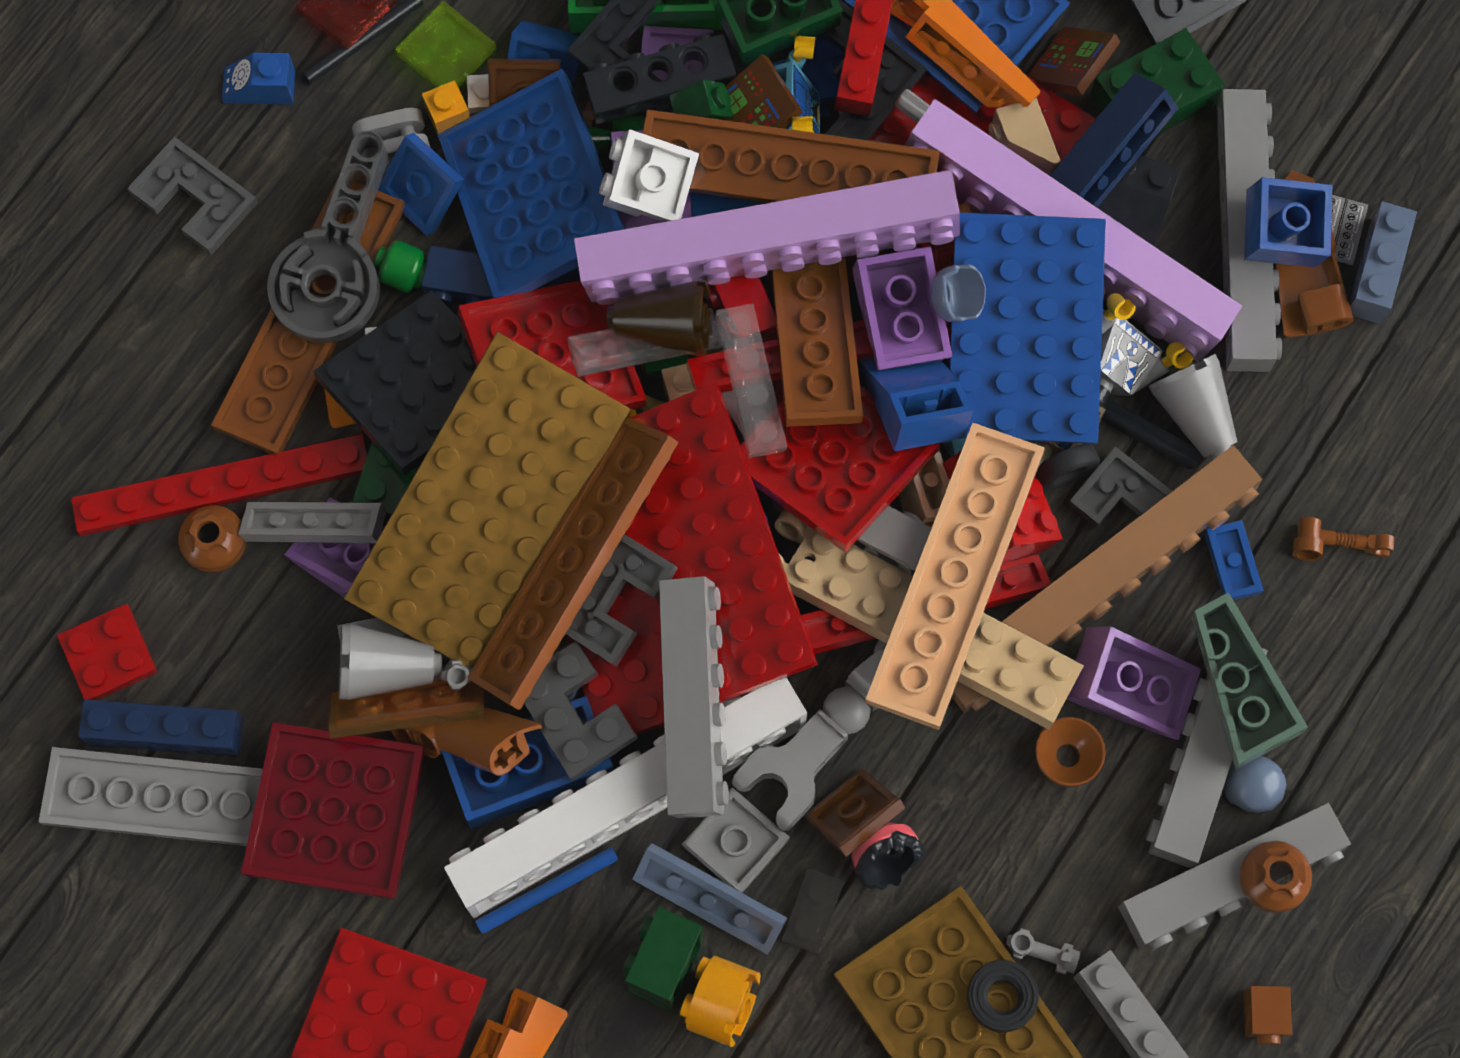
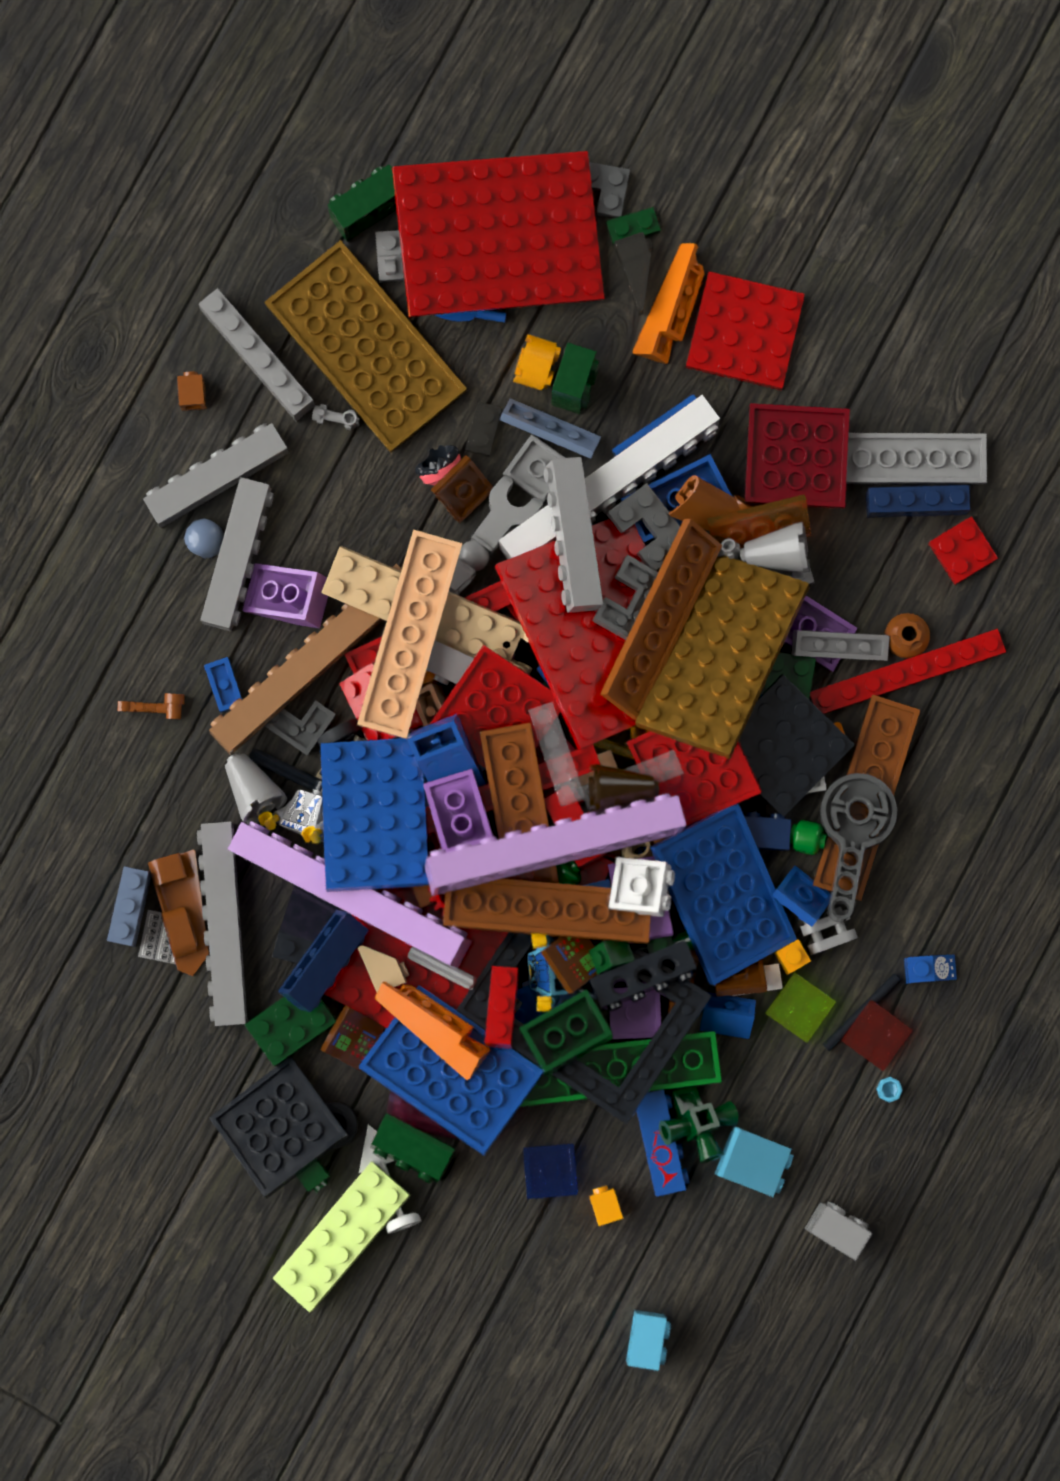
camera: 175 degrees right, 10 degrees up
dark grey plate [127,136,258,255] -> none
sand blue hair [930,264,986,322] -> none
black tyre [967,960,1039,1033] -> none
dark orange piece [1035,717,1106,787] -> none
sand green wedge [1192,592,1308,770] -> none
dark orange piece [1239,841,1312,913] -> none
blue brick [1244,177,1332,267] -> none

